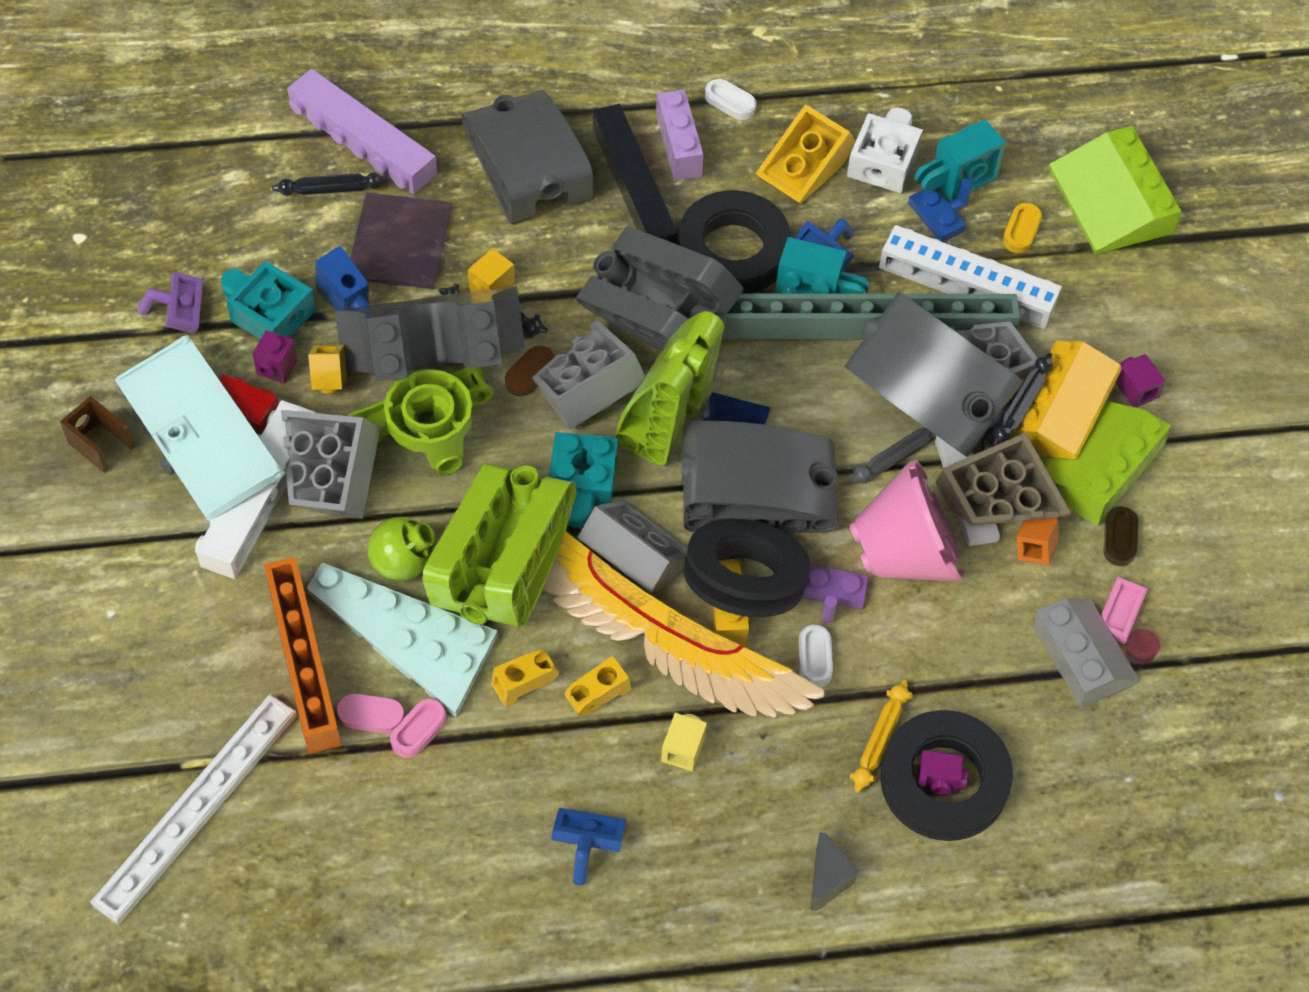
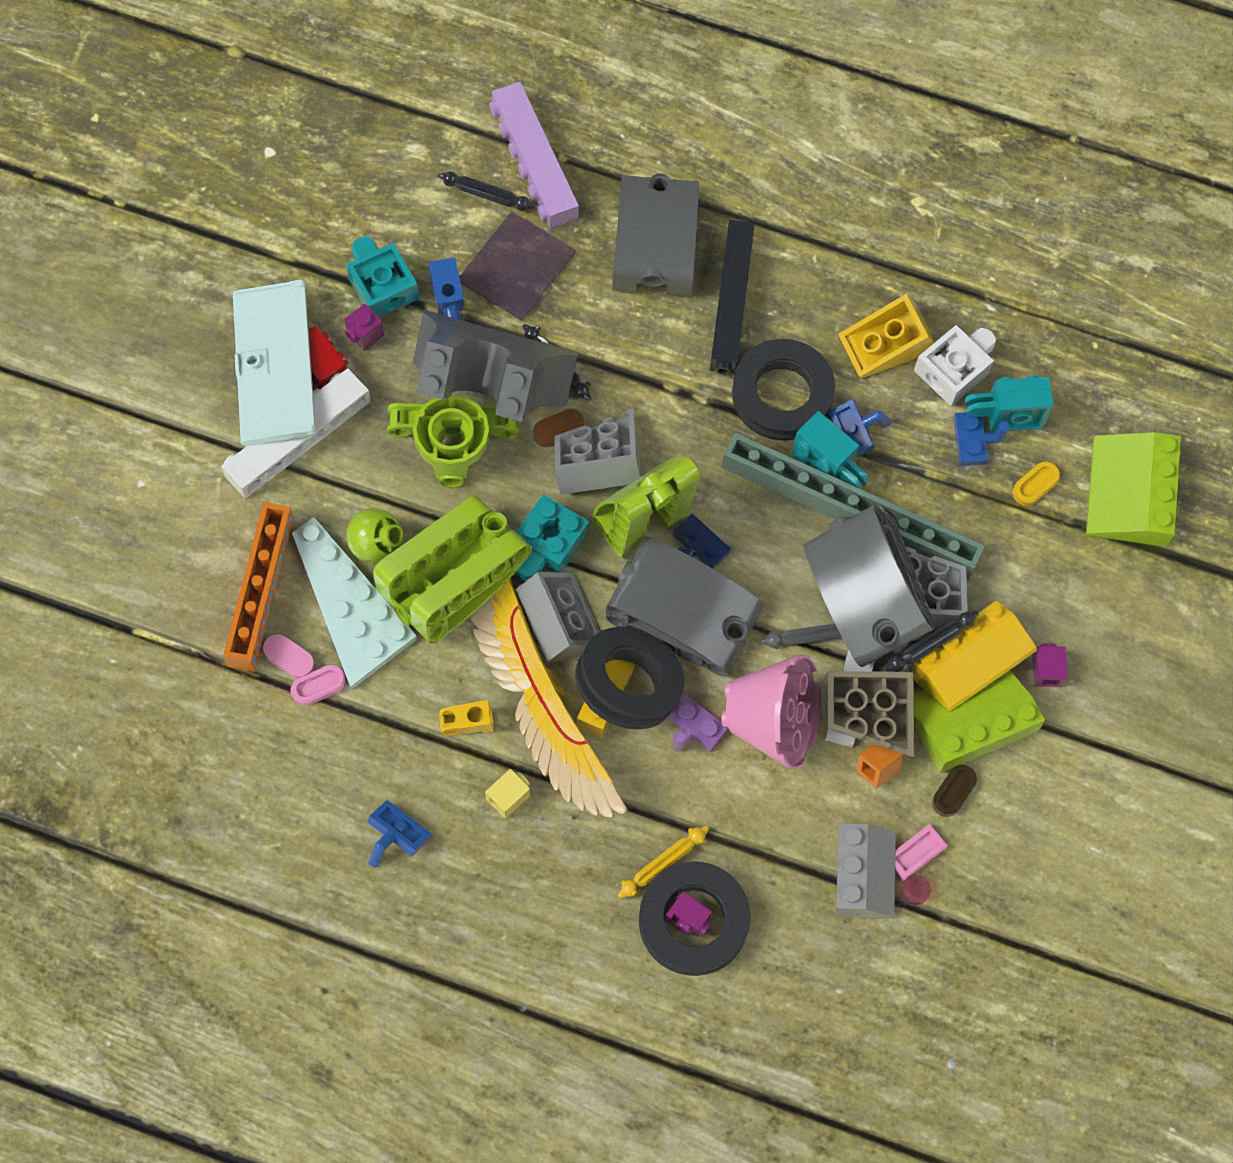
camera: 25 degrees right, 10 degrees up
reddish brown piece [60,396,135,473] -> none
white tile [90,694,297,925] -> none
medium lavender plate [137,271,203,334] -> none
light grey wedge [281,410,381,519] -> none
yellow brick [308,345,347,393] -> none
yellow brick [468,248,515,292] -> none
yellow leg [491,649,559,708] -> none
dark grey panel [576,226,743,351] -> none
lavender brick [656,89,703,181] -> none
white tile [705,79,756,120] -> none
white tile [798,625,833,688] -> none
dark grey slope [810,832,858,911] -> none
white brick [879,225,1062,330] -> none

